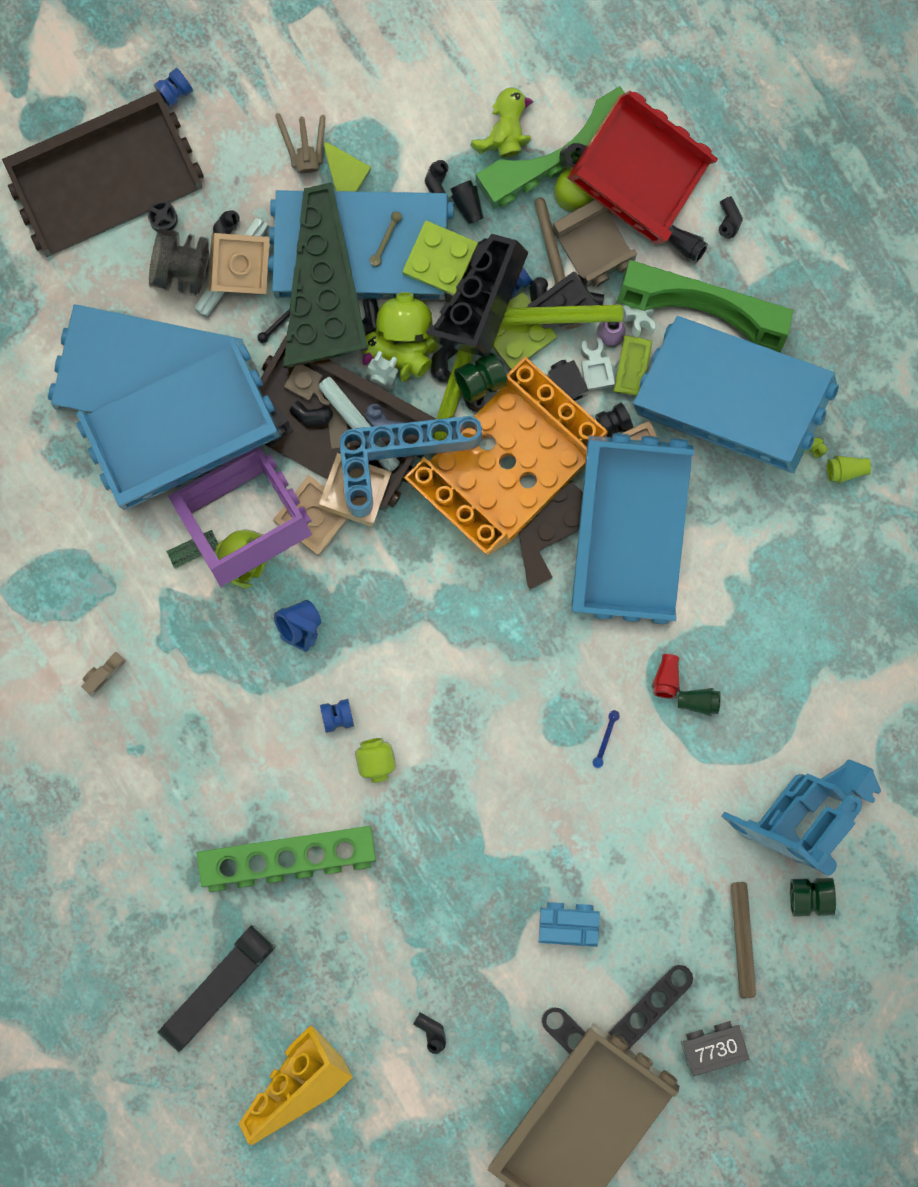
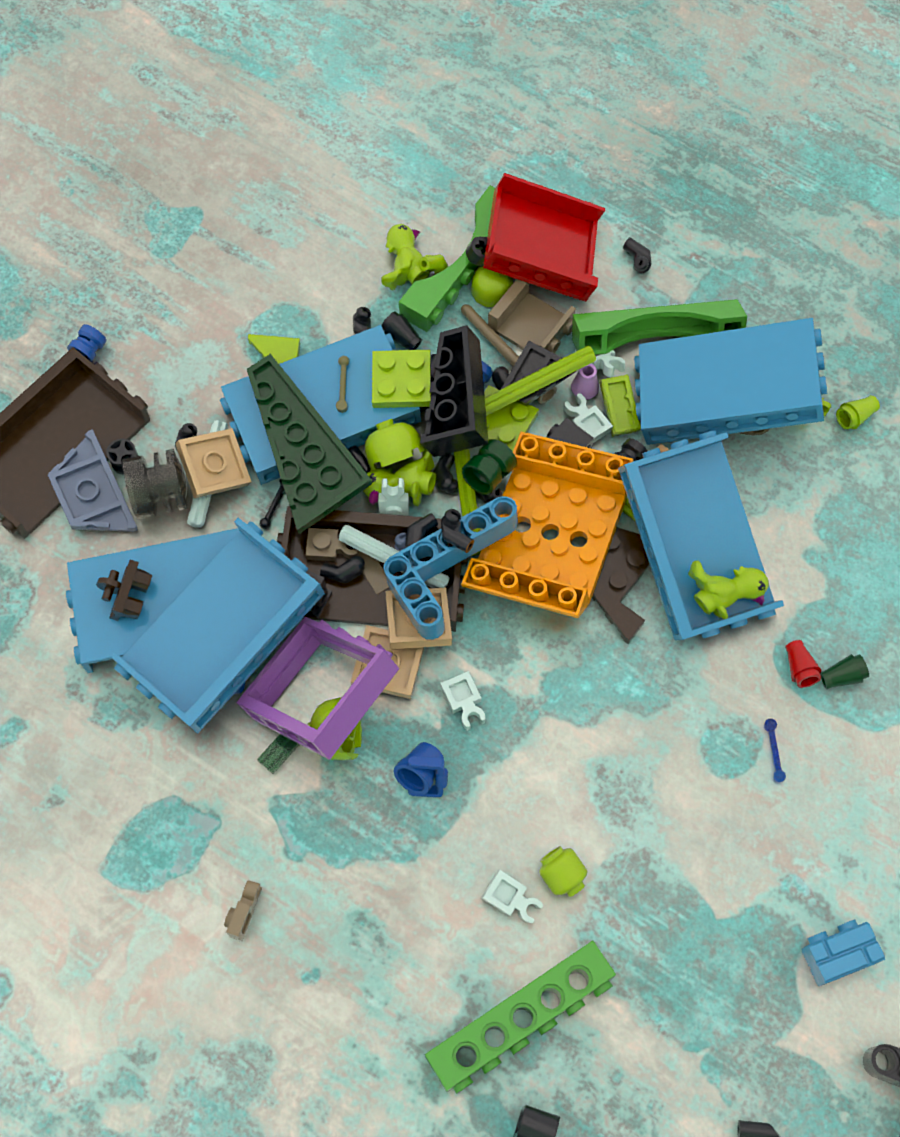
camera: 20 degrees left, 15 degrees down
dark tan plant [276,113,325,173] -> none
blue wheel [320,699,354,733] -> none
black cone [667,225,708,263] -> none
none -> sand blue wing [48,429,138,532]
none -> dark brown hips [96,559,152,621]
none -> black arm [405,513,438,548]
none -> lime arm [419,254,449,274]
none -> light aqua plate [440,671,485,731]
none -> black arm [441,509,474,553]
none -> light aqua plate [481,870,543,923]
none -> lime animal [688,560,769,619]

